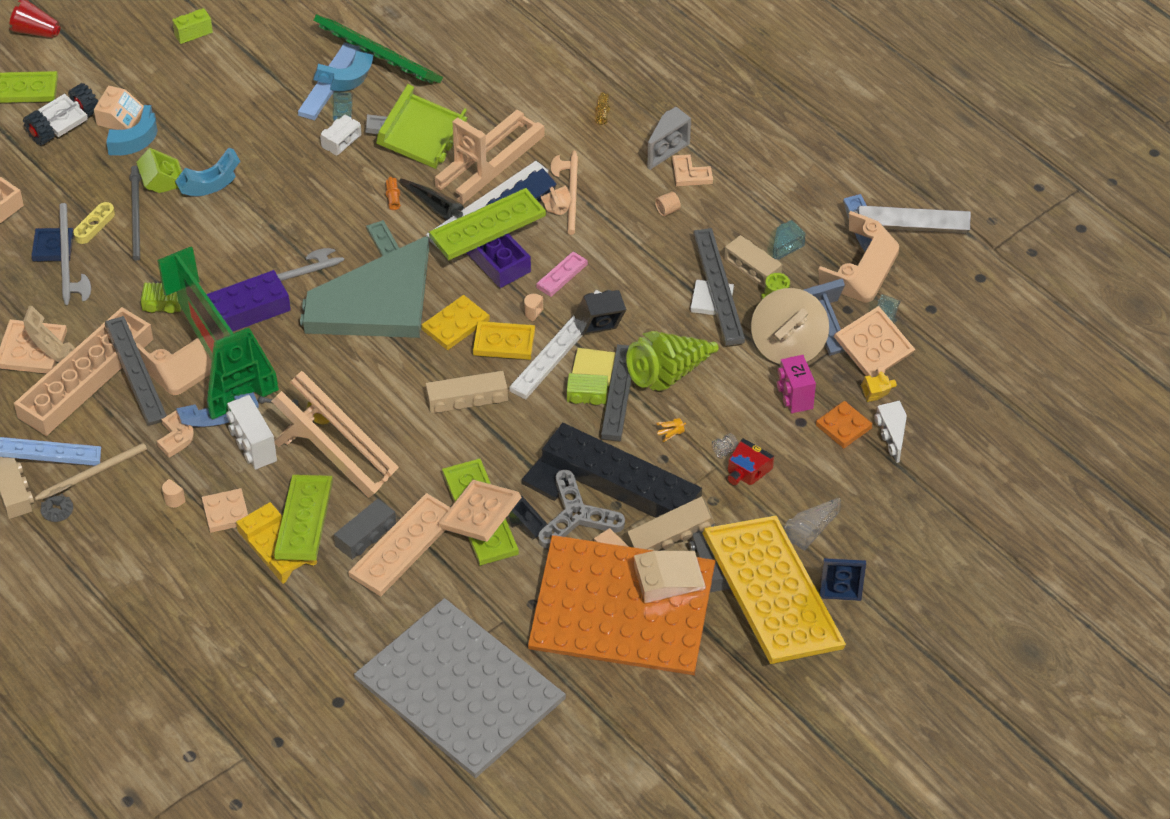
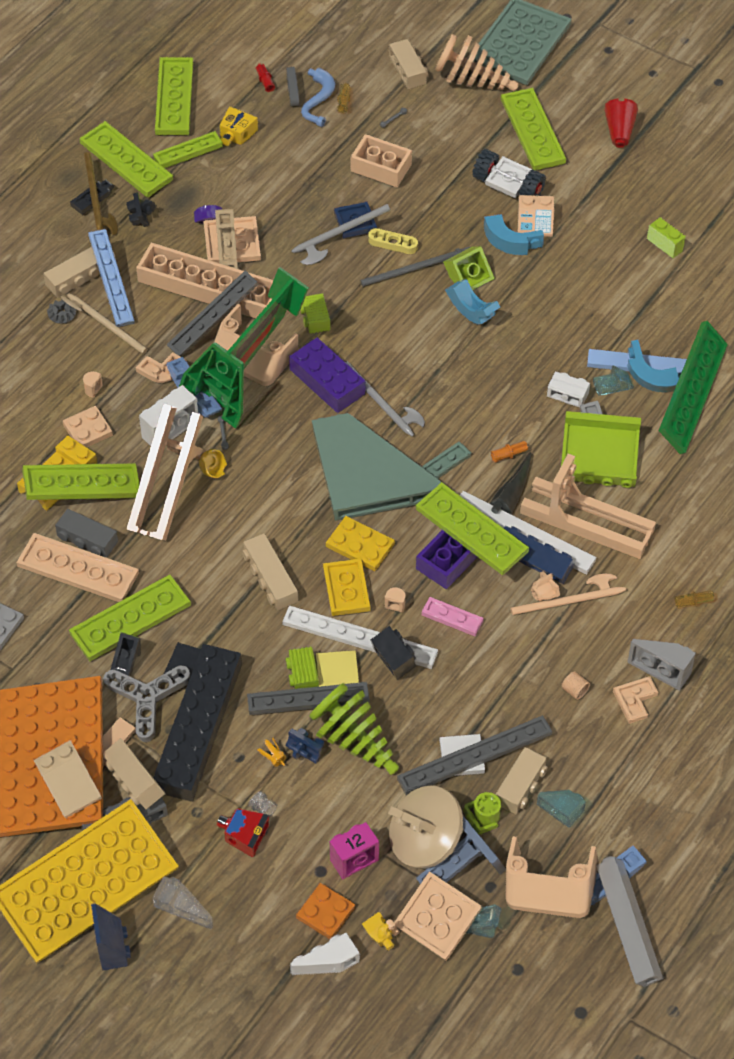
camera: 75 degrees right, 5 degrees up
light nougat plate [438,480,522,542] -> none
none -> dark blue hips [285,728,324,764]

